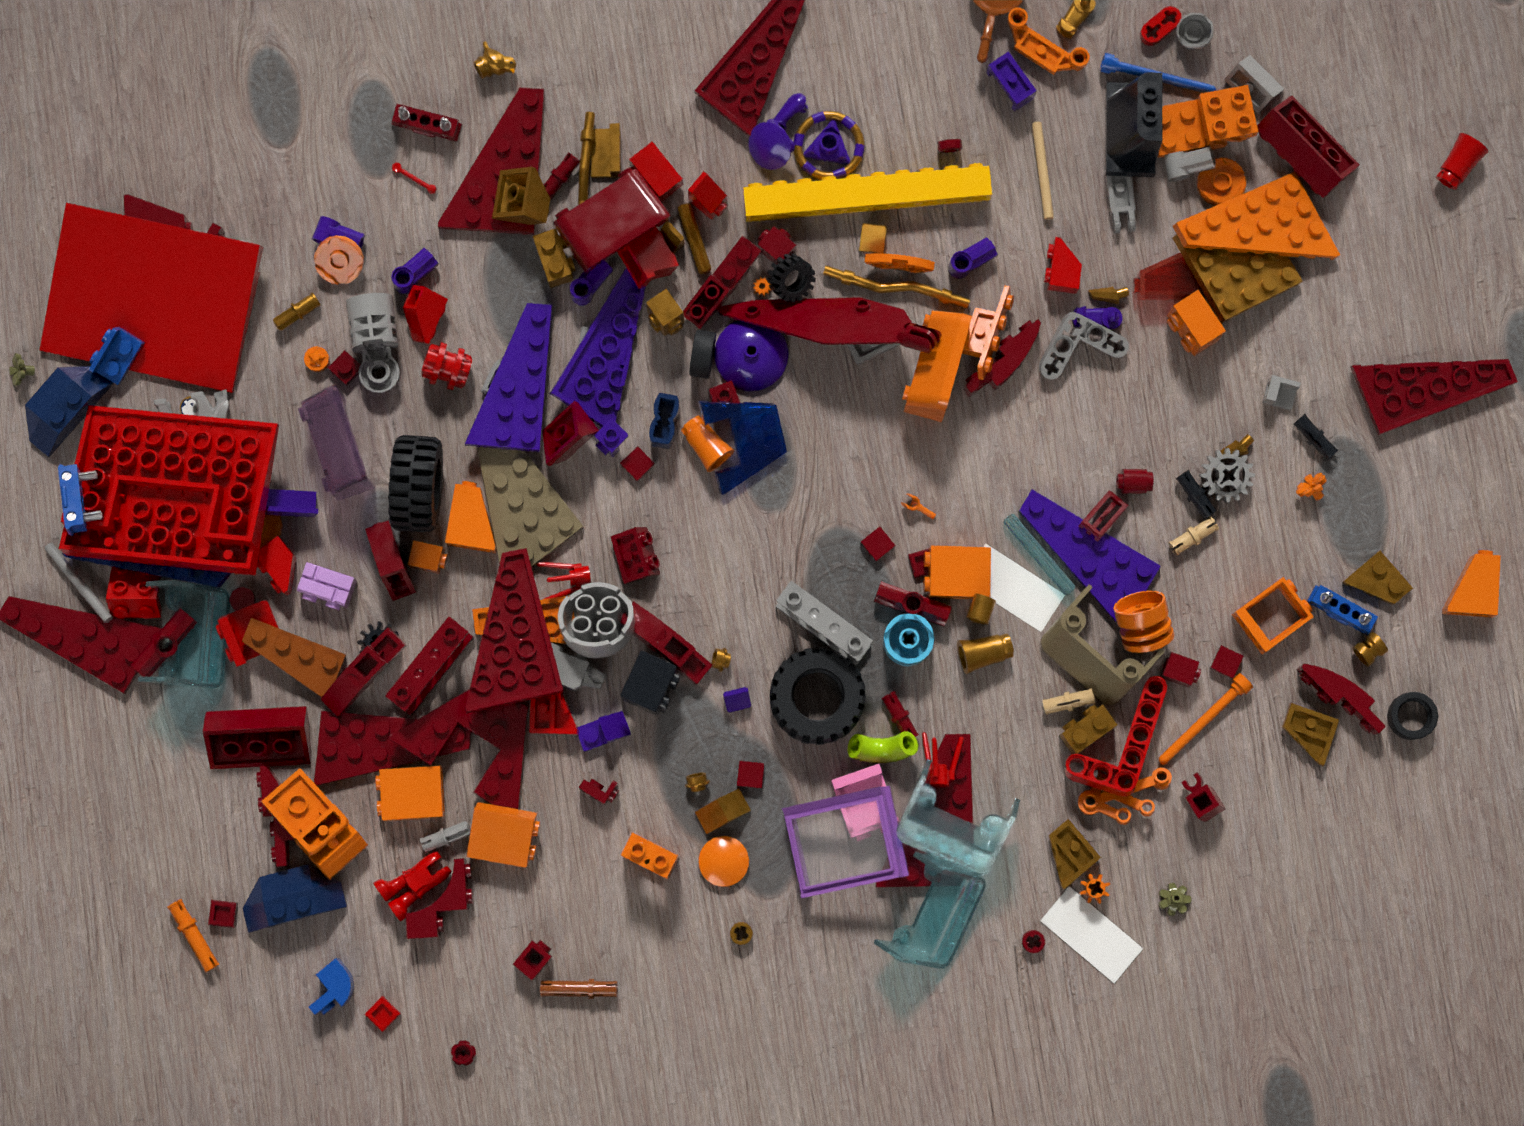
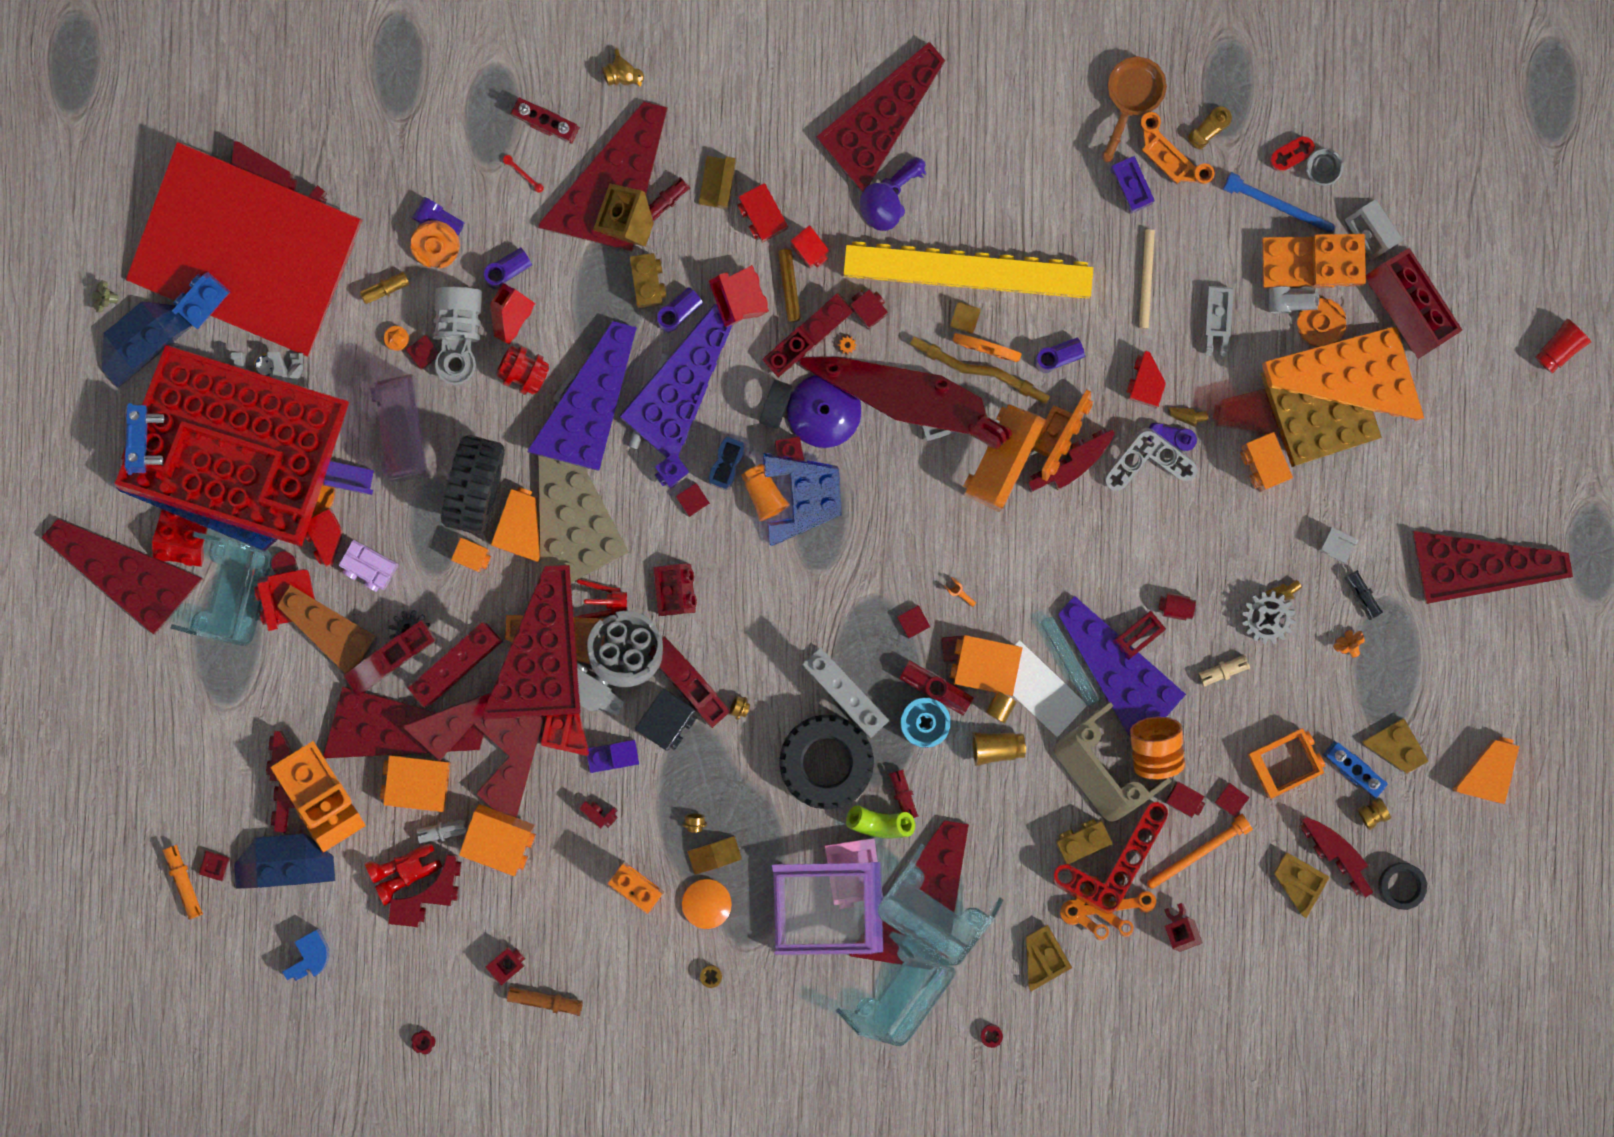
camera: 10 degrees right, 5 degrees up
light grey bar [44,543,113,623] -> none
dark red piece [130,608,198,680] -> none
dark red slope [203,706,311,769] -> none
red tile [364,996,401,1032] -> none
dark red slope [365,520,416,601] -> none
dark red slope [542,401,599,466] -> none
dark red windscreen [553,167,671,274] -> none
pearl gold bar [572,111,595,259] -> none
pearl gold brick [646,289,685,337] -> none
pearl gold slope [660,221,684,253] -> none
dark purple slope [723,687,751,713] -> none
dark red tile [737,761,764,789] -> none
black tyre [767,254,816,303] -> none
dark purple piece [794,111,865,180] -> none
red plant [922,732,964,787] -> none
dark red tile [937,139,962,153] -> none
white sticker [1040,886,1143,983] -> none
tan pin [1043,688,1096,715] -> none
orange gear [1079,873,1110,904] -> none
black windscreen [1105,72,1162,178] -> none
olive plant [1159,882,1192,916] -> none
black pin [1175,470,1217,520] -> none

